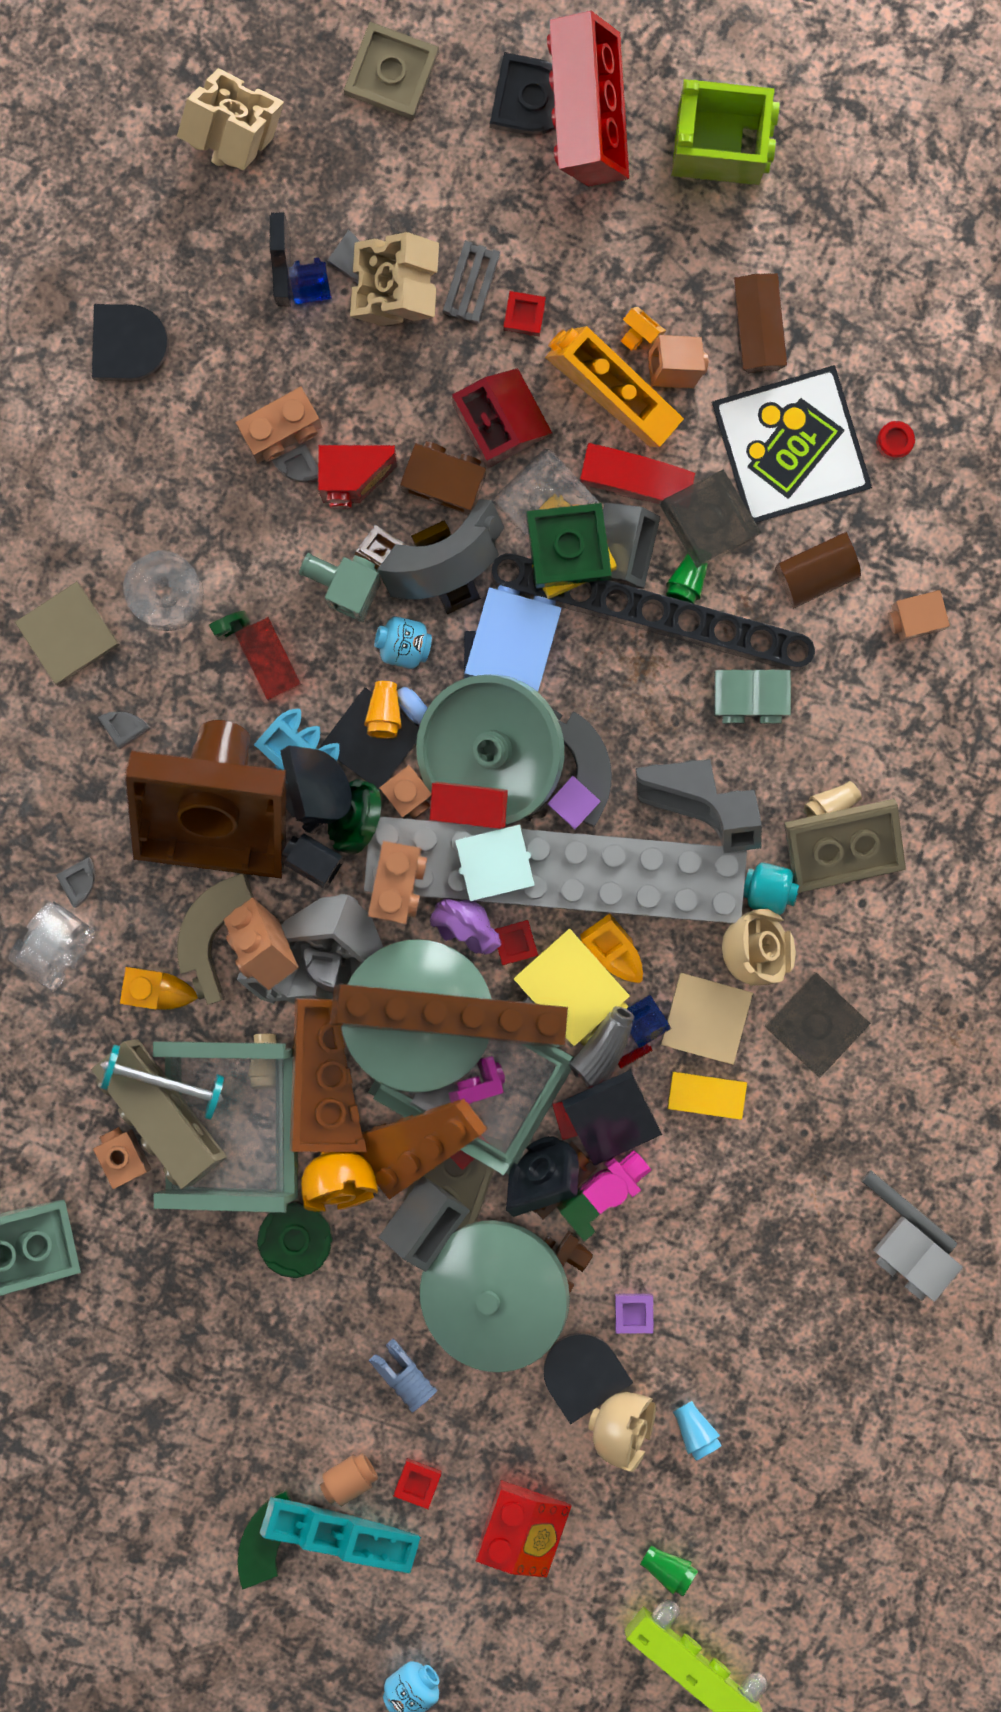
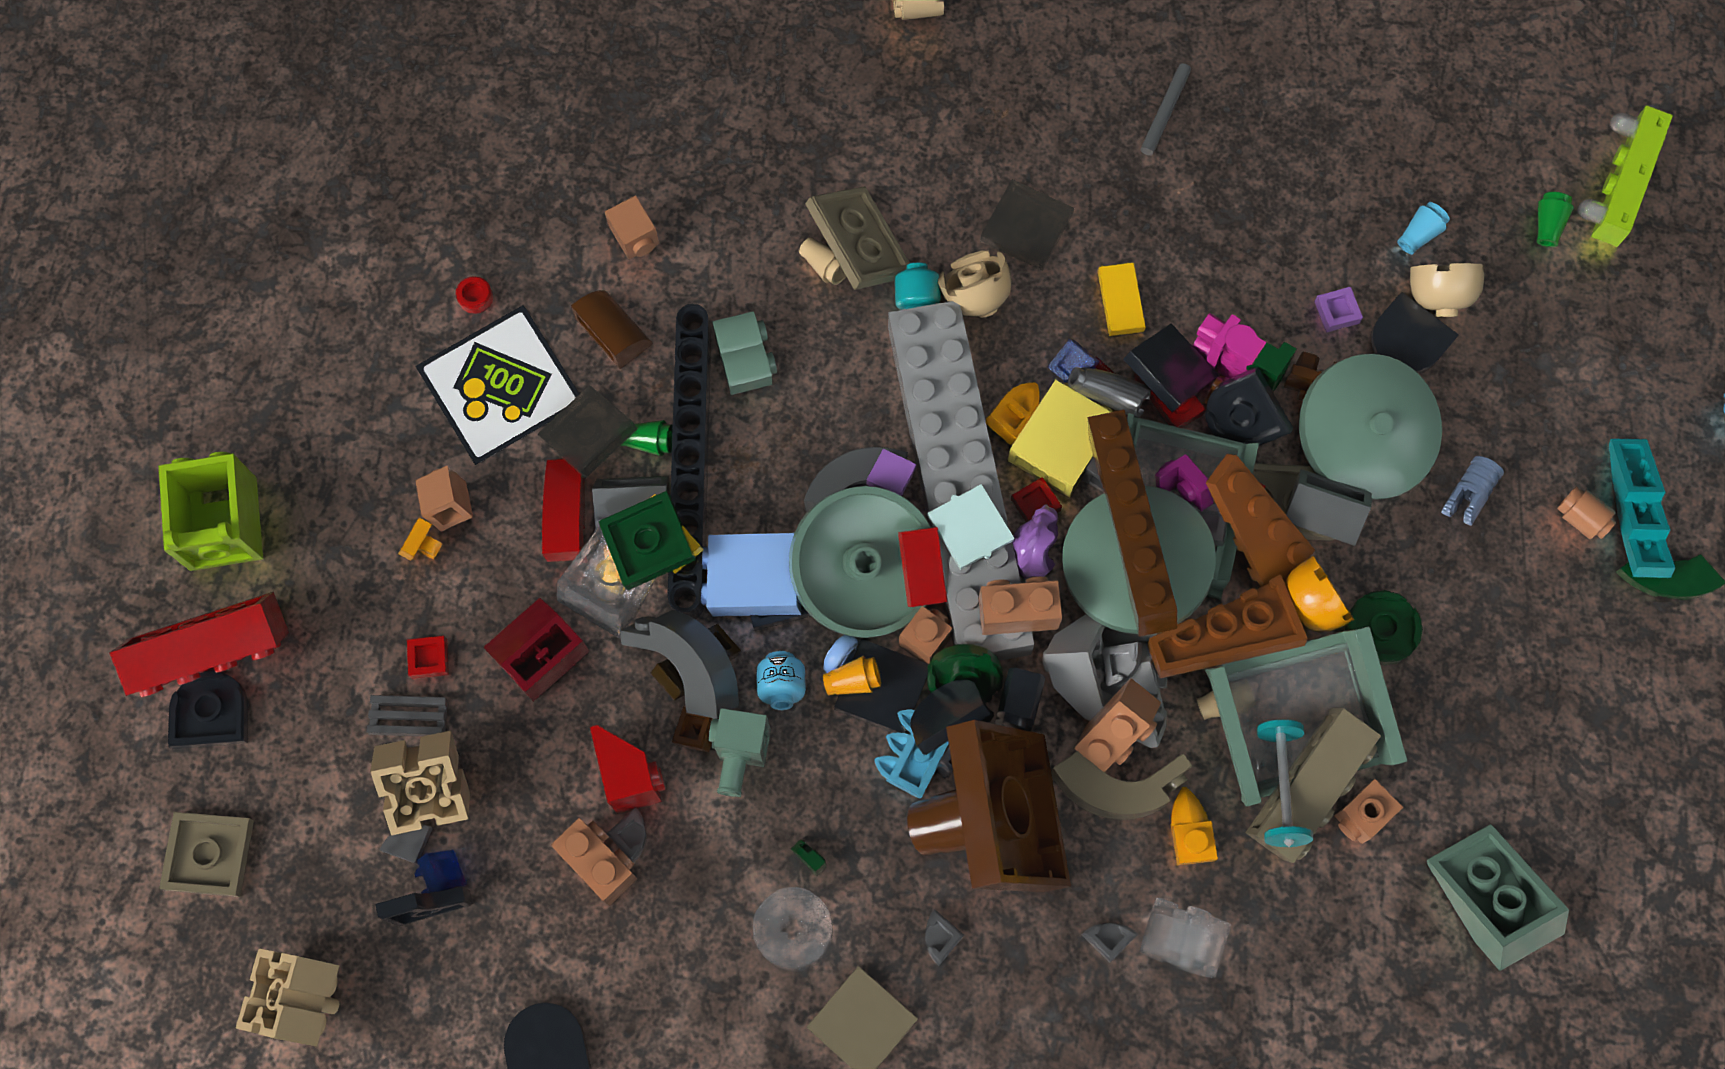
camera: 100 degrees left, 15 degrees down
clear red tile [235,617,301,701] -> none
red tile [393,1458,442,1509] -> none
reddish brown brick [400,441,486,515] -> none
red slope [476,1480,572,1578] -> none
light orange slope [545,326,684,447] -> none
dark grey arch [636,759,762,853] -> none
tan tile [660,973,753,1065] -> none
reddish brown piece [734,273,787,374] -> none
light grey brick [873,1216,963,1302] -> none

